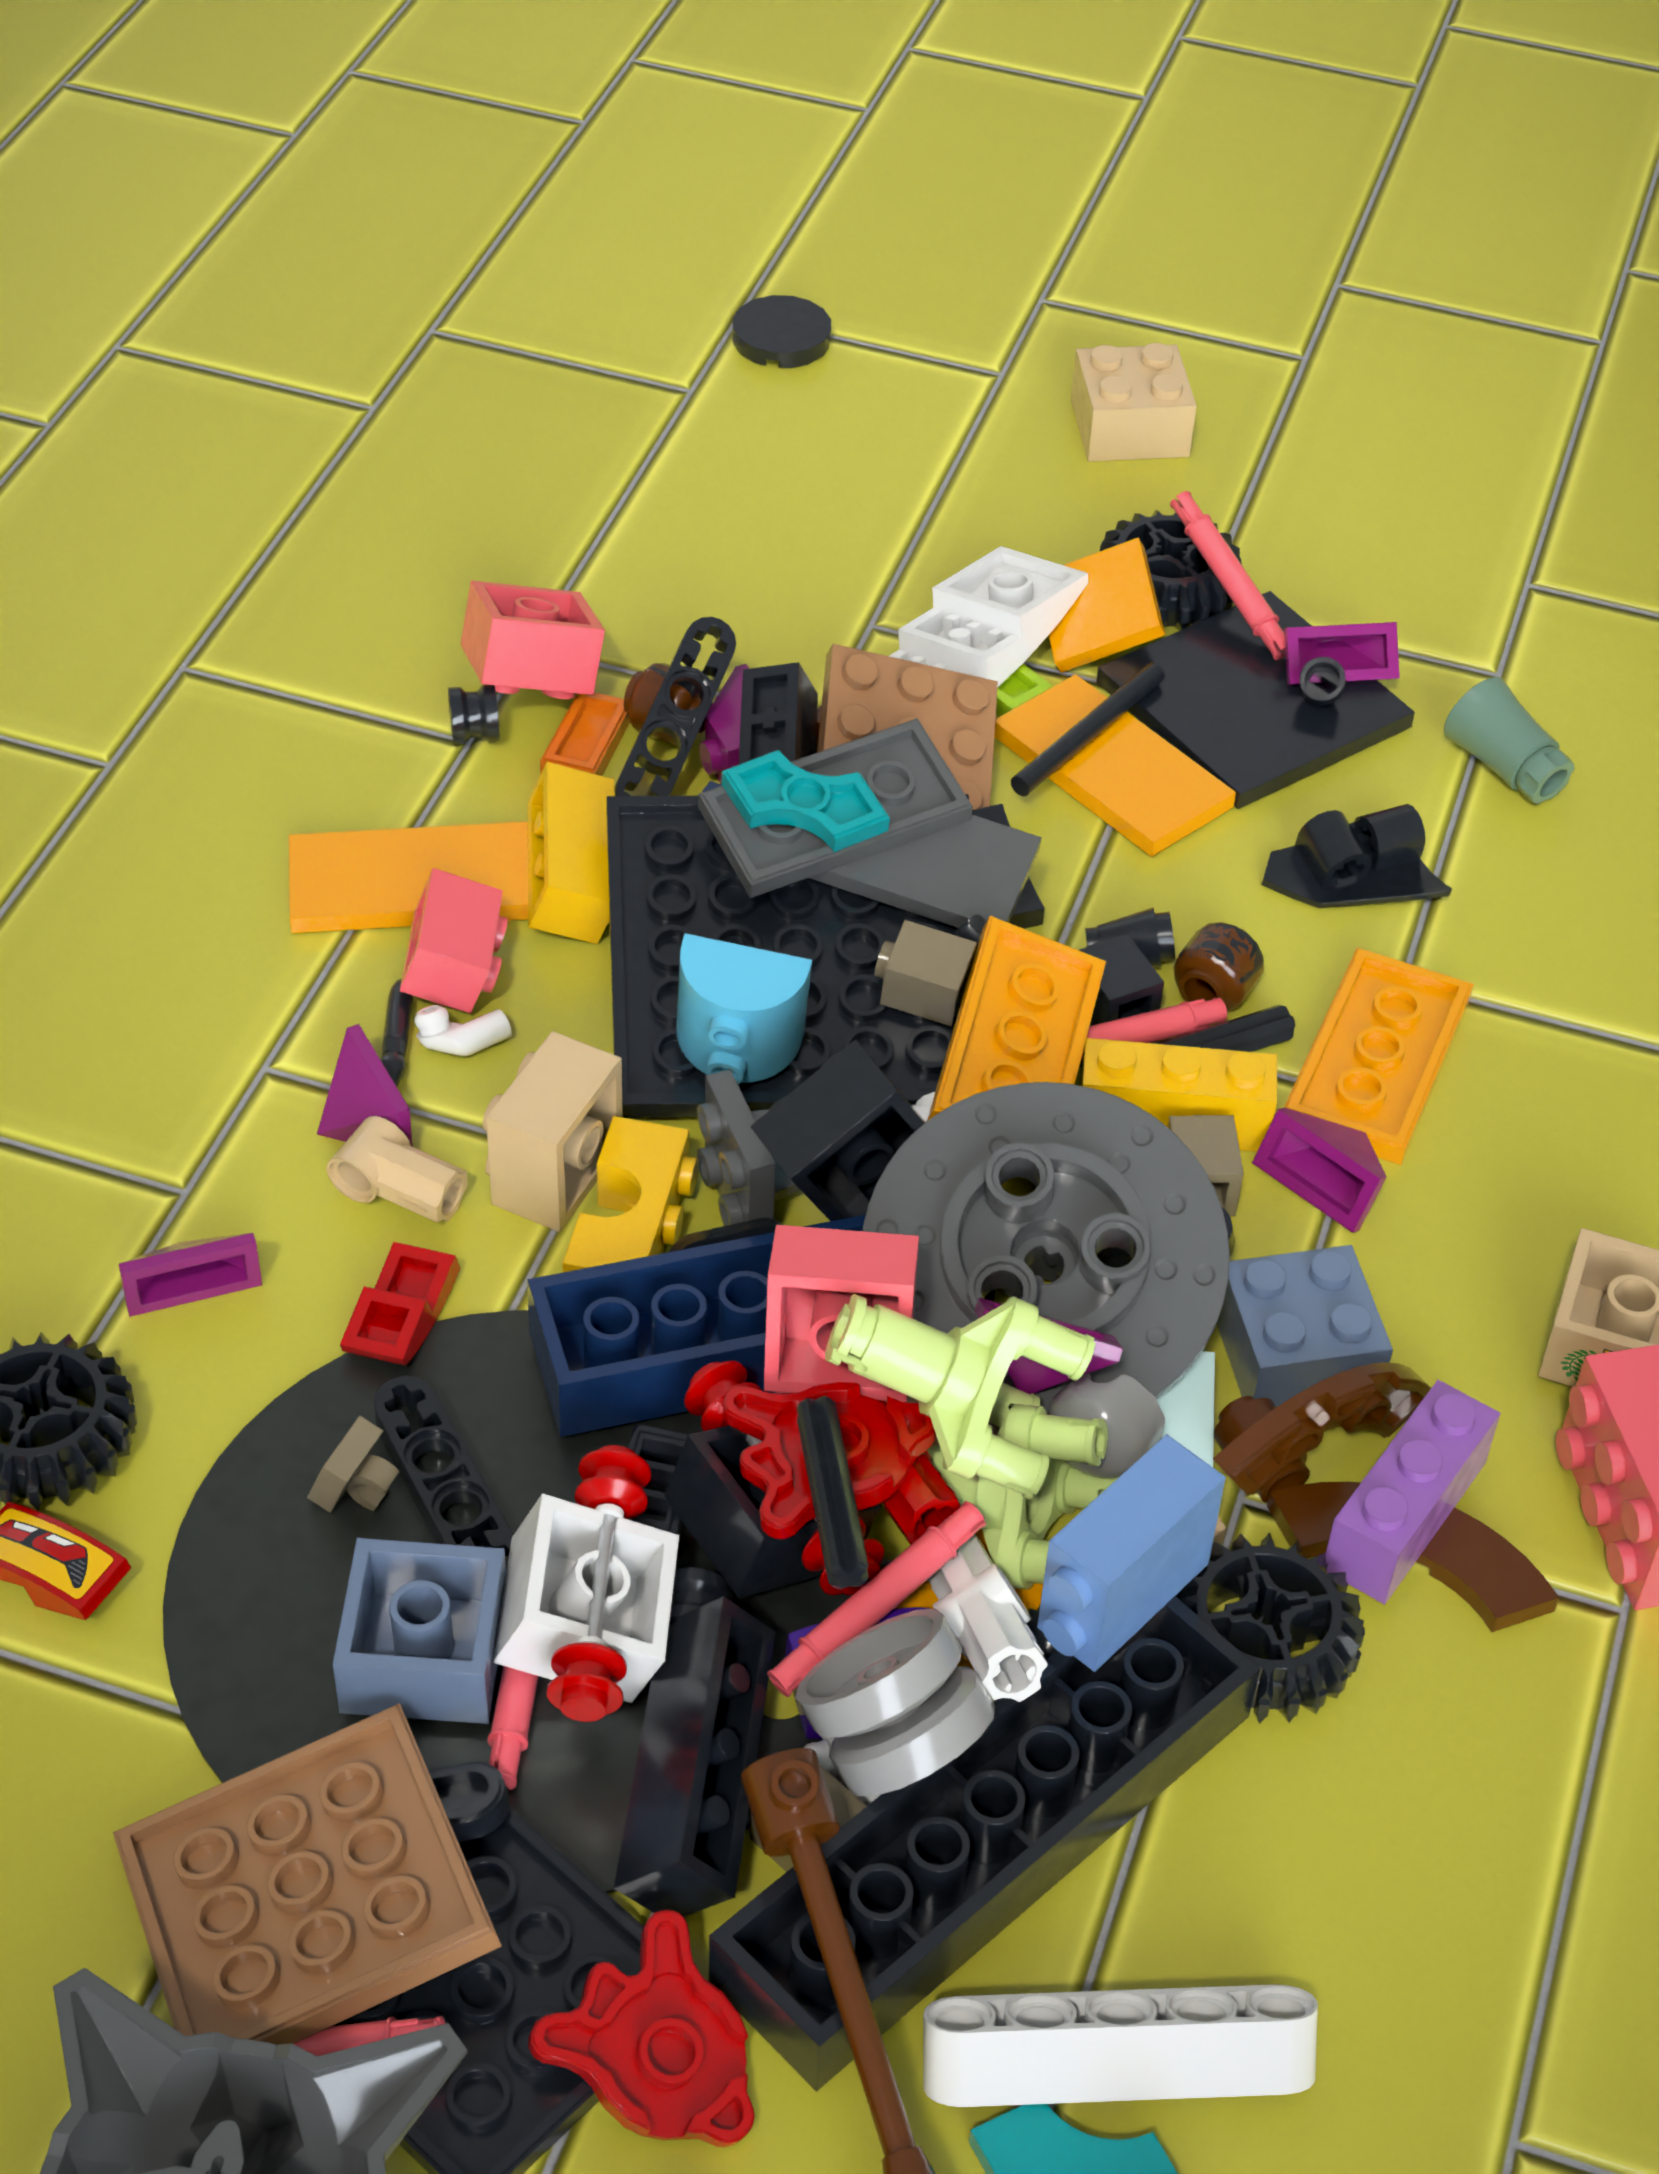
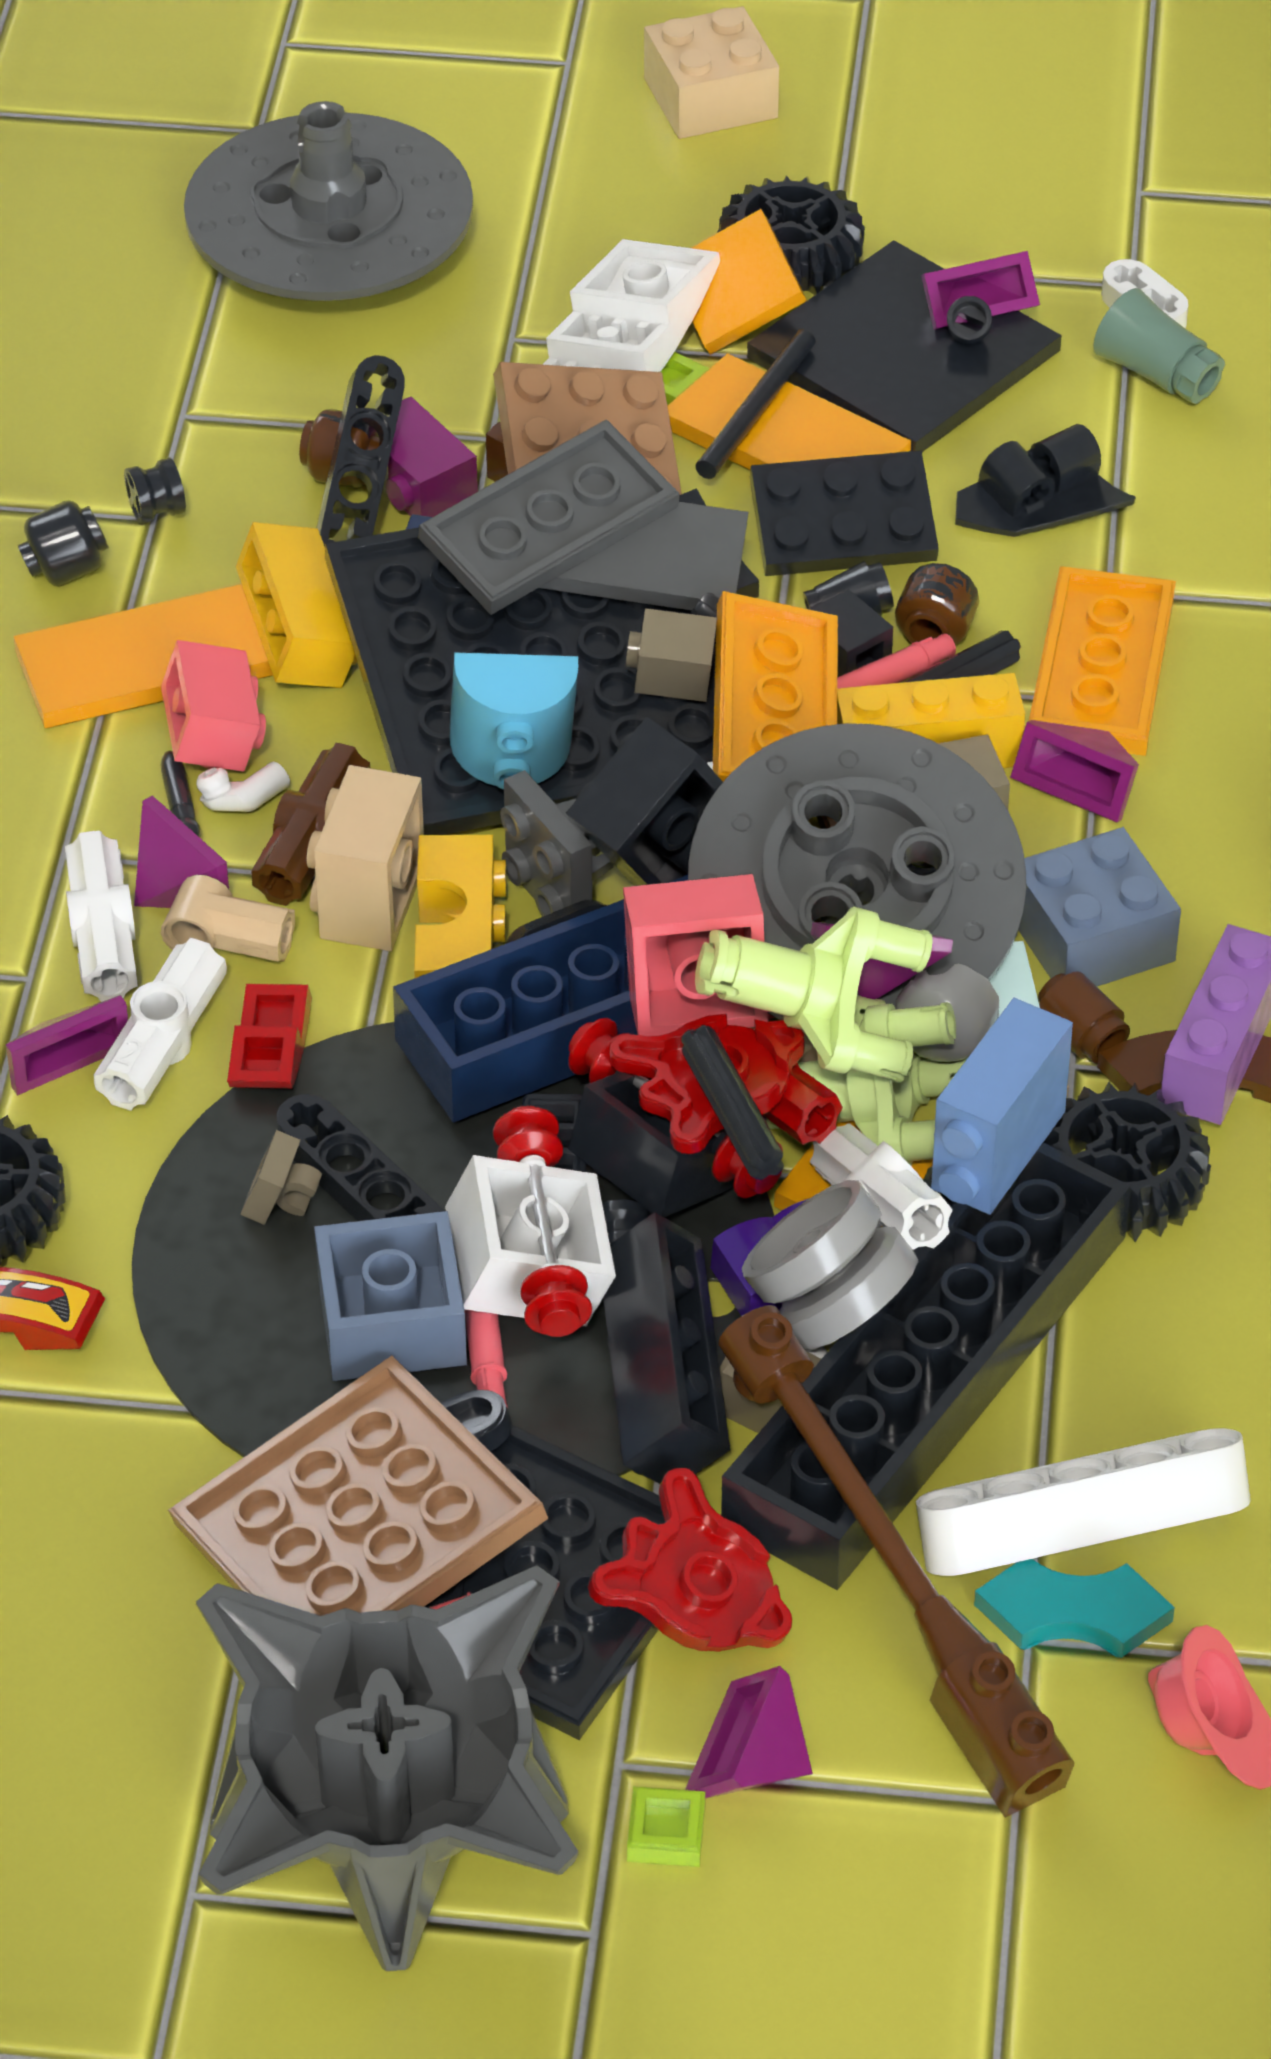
camera: 10 degrees left, 0 degrees up
coral brick [460,580,605,699] -> none
orange tile [540,692,630,776] -> none
teal tile [721,750,890,852] -> none
black tile [733,295,831,368] -> none
black hinge [739,662,818,764] -> none
coral piece [767,1501,986,1697] -> none
coral piece [1170,491,1286,660] -> none
reddish brown tile [1213,1362,1431,1495] -> none
none -> black head [18,500,109,587]
none -> white piece [65,831,138,1002]
none -> white piece [94,938,227,1111]
none -> dark grey piece [184,101,473,301]
none -> reddish brown piece [251,742,371,906]
none -> black plate [749,450,939,576]
none -> white beam [1101,259,1189,329]

